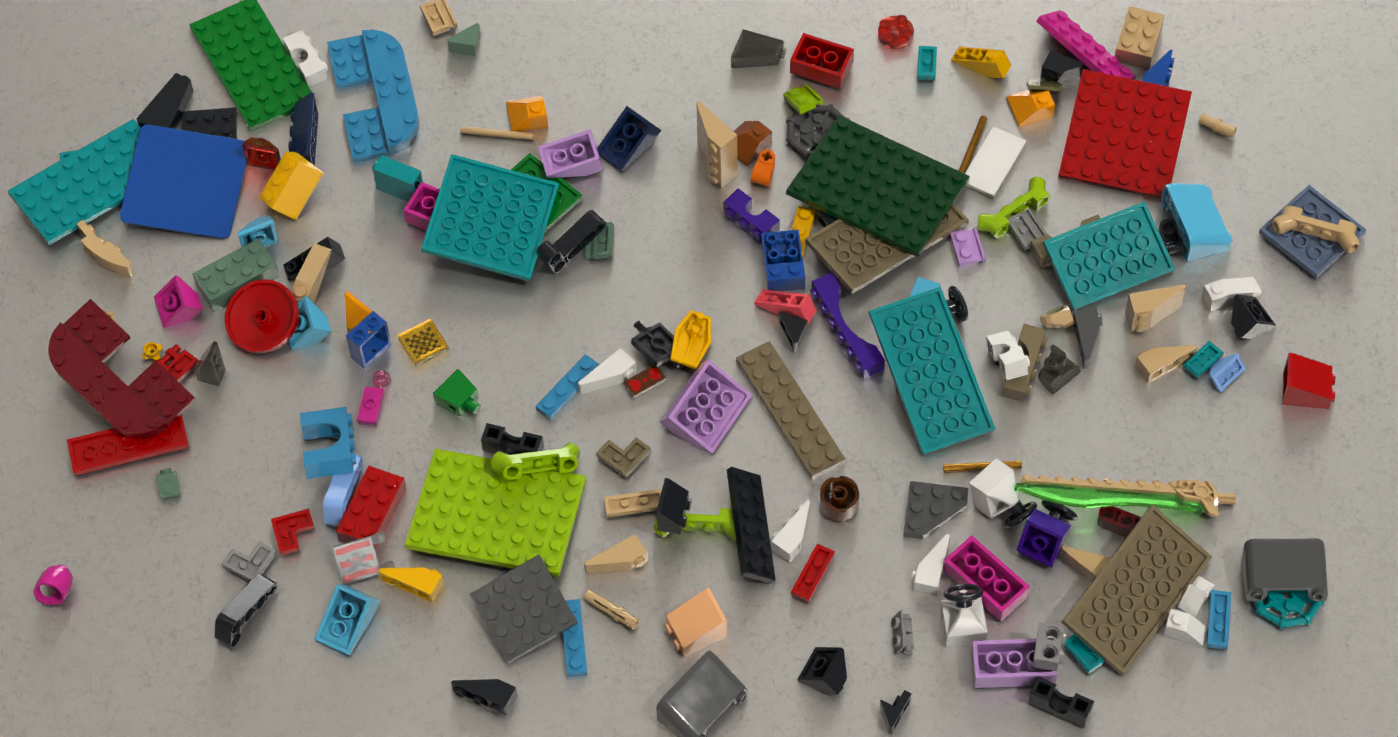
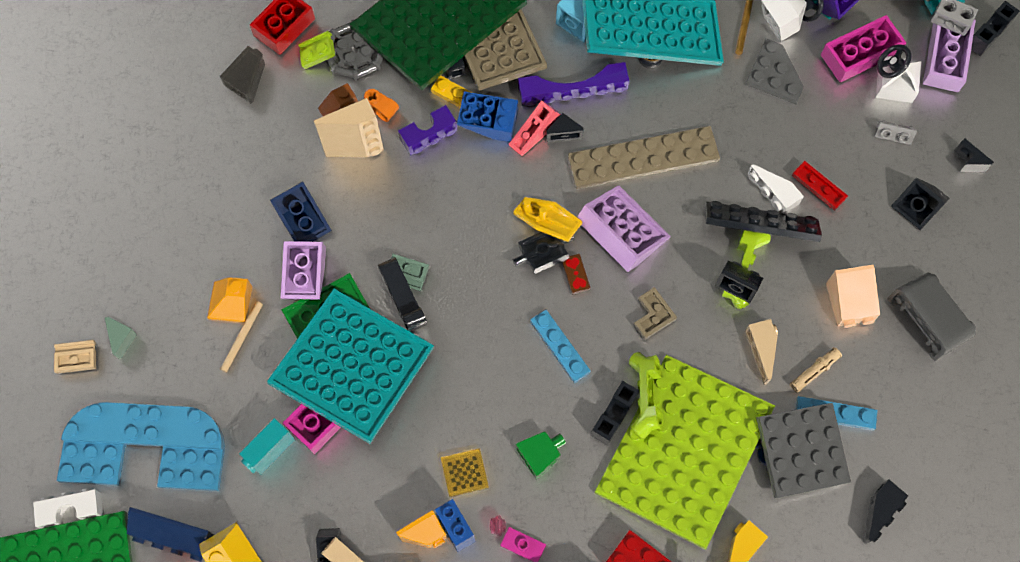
camera: 75 degrees left, 10 degrees up
white slope [578,348,637,394] -> none
tan plate [604,489,662,518] -> none
reddish brown brick [820,476,859,523] -> none
white slope [911,534,950,596] -> none

